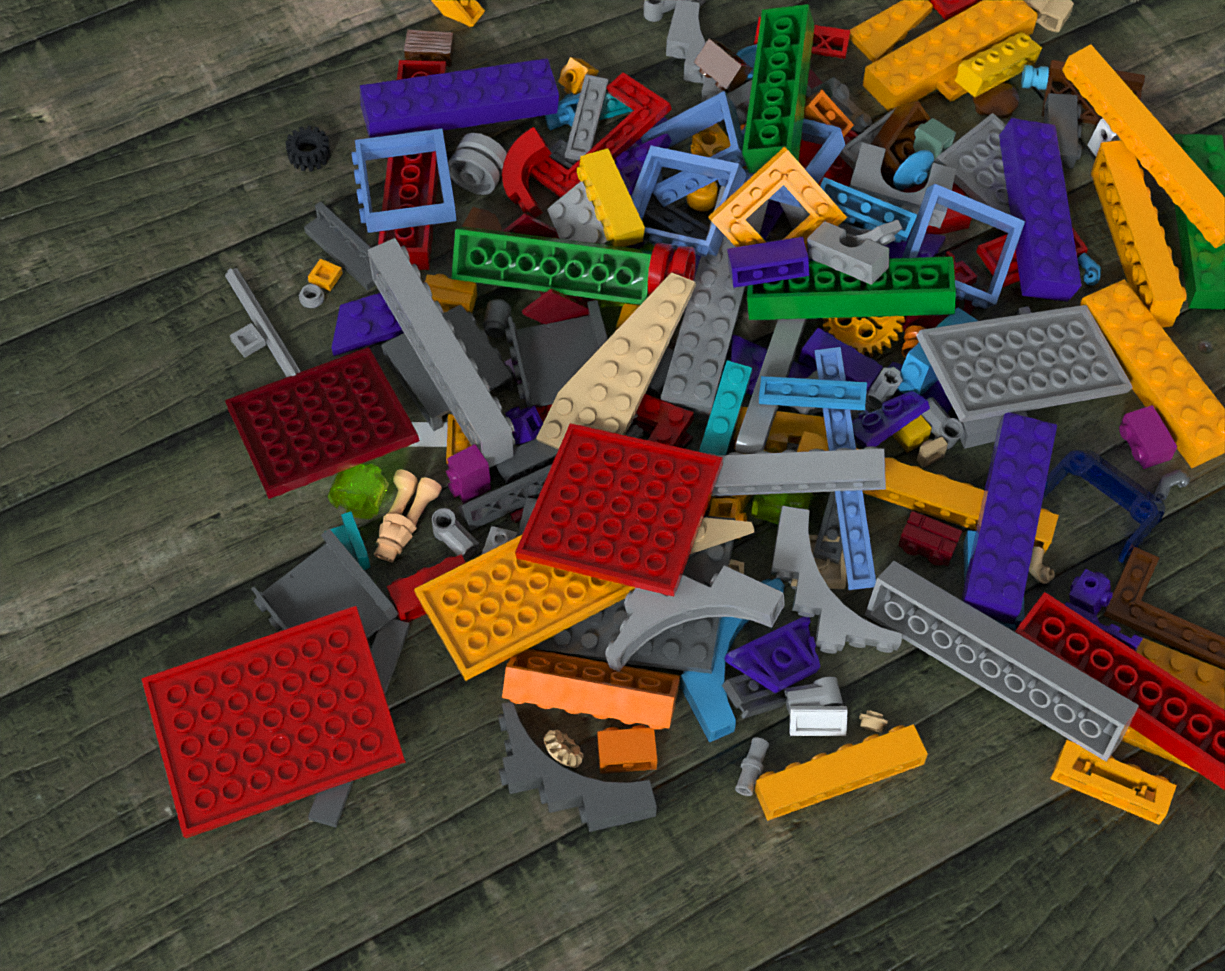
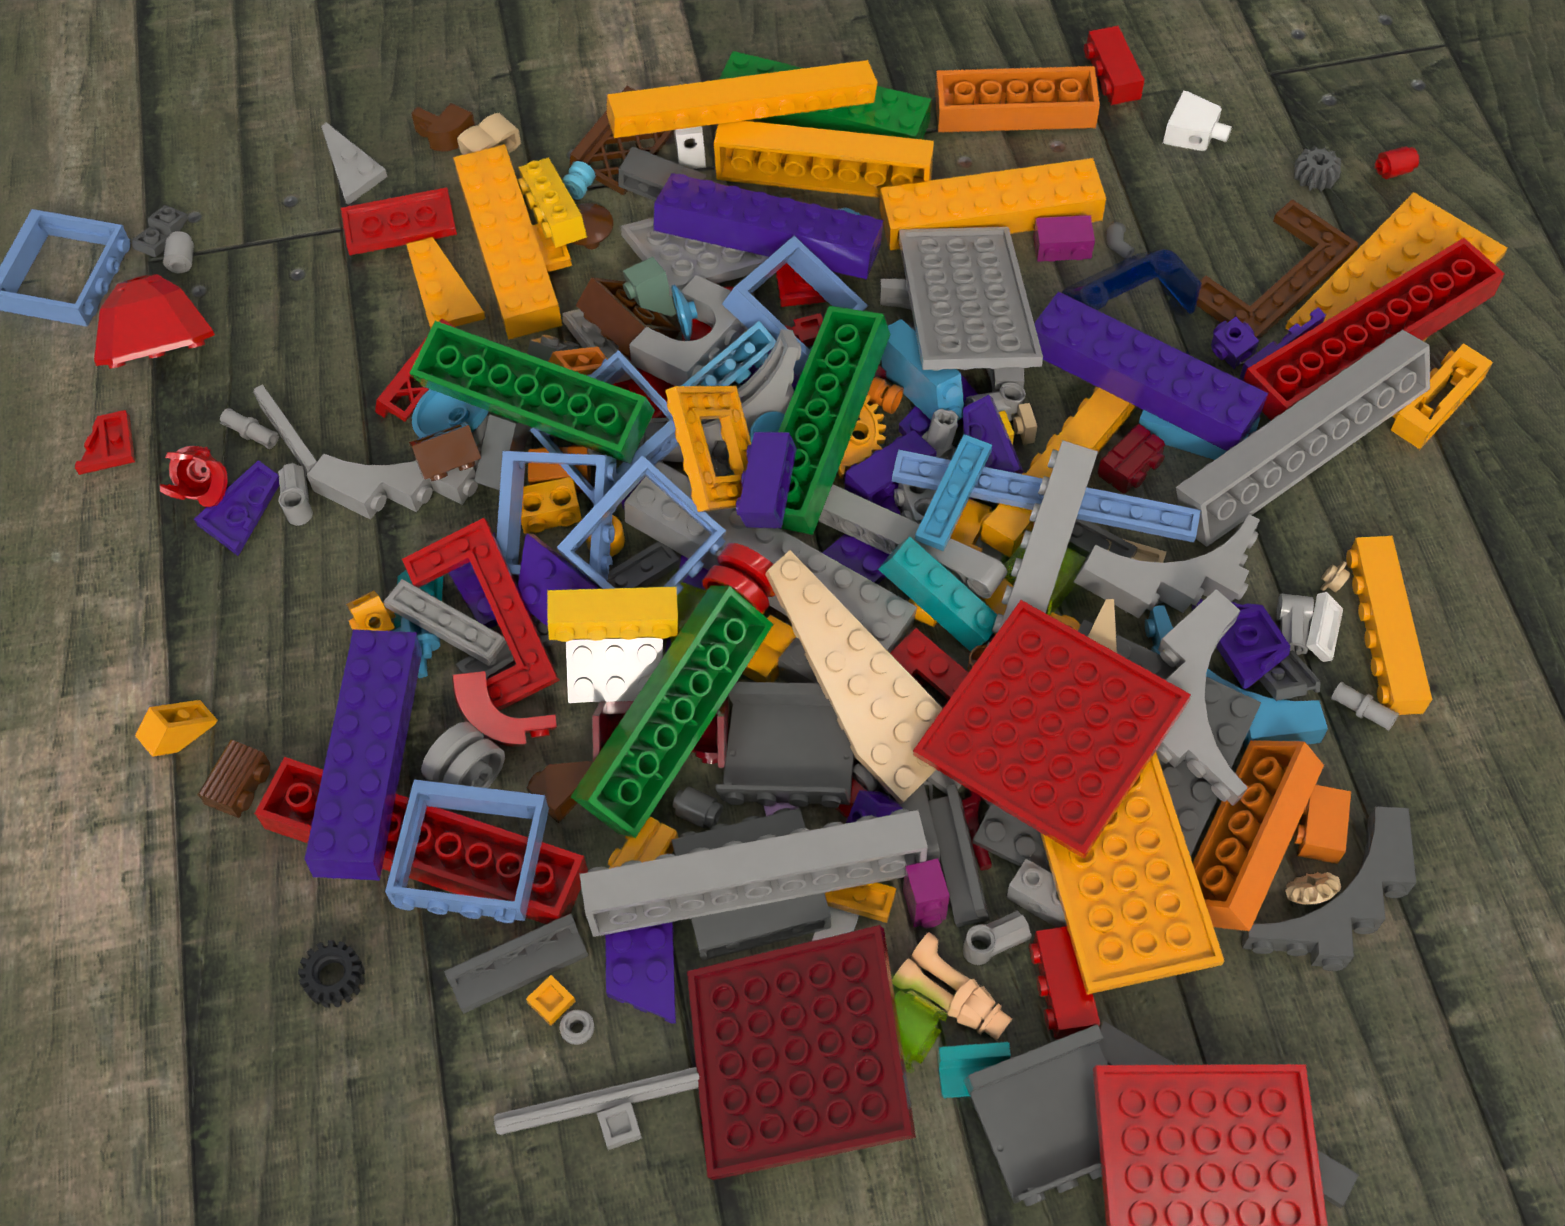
camera: 70 degrees left, 0 degrees up
light grey arch [807,221,889,285] -> none

